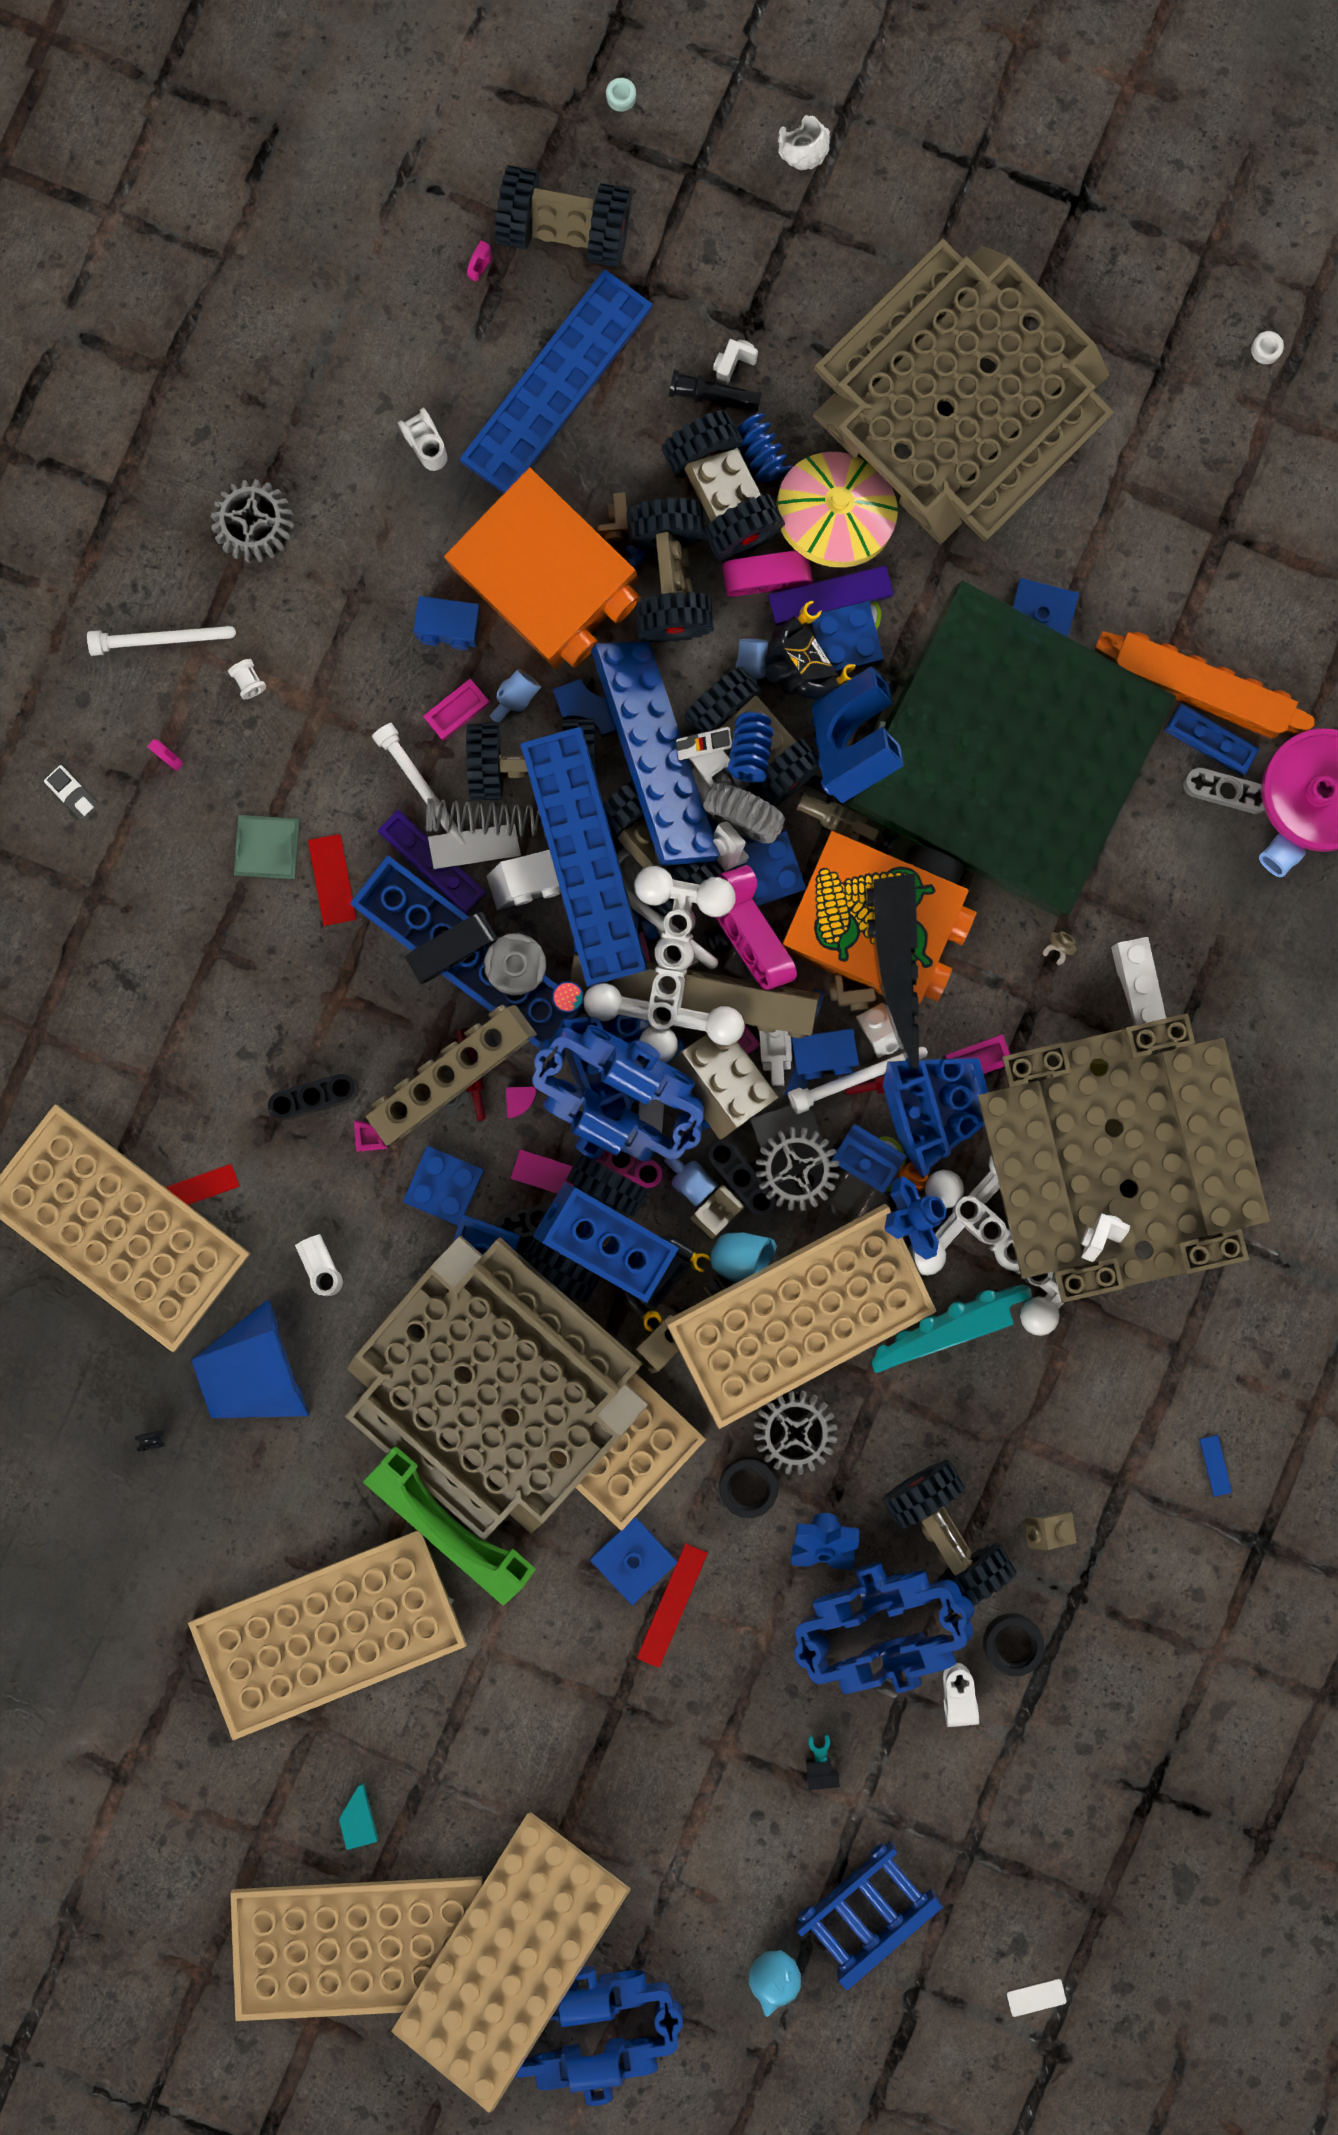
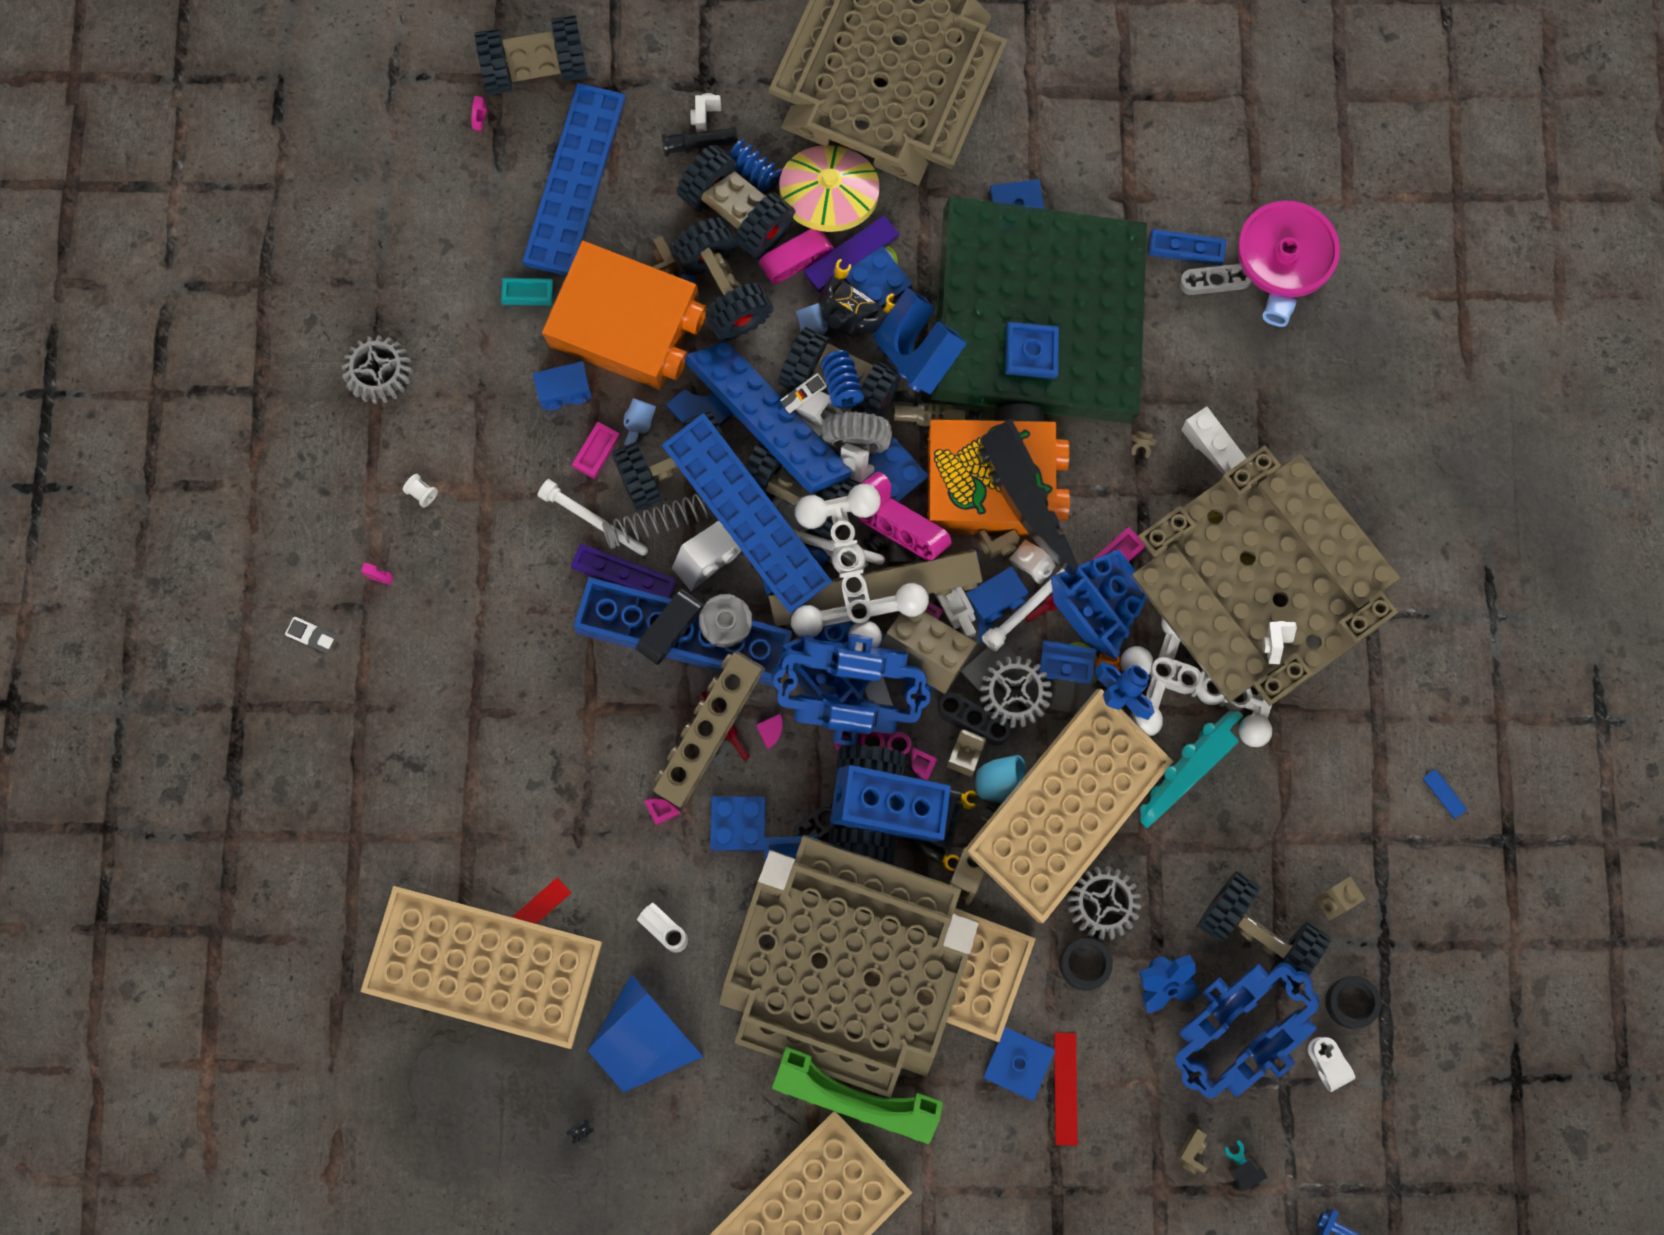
camera: 25 degrees left, 10 degrees down
white piece [87,626,236,656] -> none
sand green piece [234,815,299,879] -> none
black beam [268,1074,359,1120] -> none
red sticker [308,834,356,926] -> none
white piece [397,407,448,471] -> none
white sticker [428,824,521,869] -> none
dark pink tile [511,1149,574,1194] -> none
coral tile [552,981,584,1013] -> none
light blue piece [664,1158,719,1208] -> none
orange hinge [1094,631,1315,739] -> none
none -> teal tile [501,278,554,306]
none -> dark pink tile [911,748,937,781]
none -> blue plate [1005,322,1059,379]
none -> dark tan bracket [1176,1129,1207,1175]

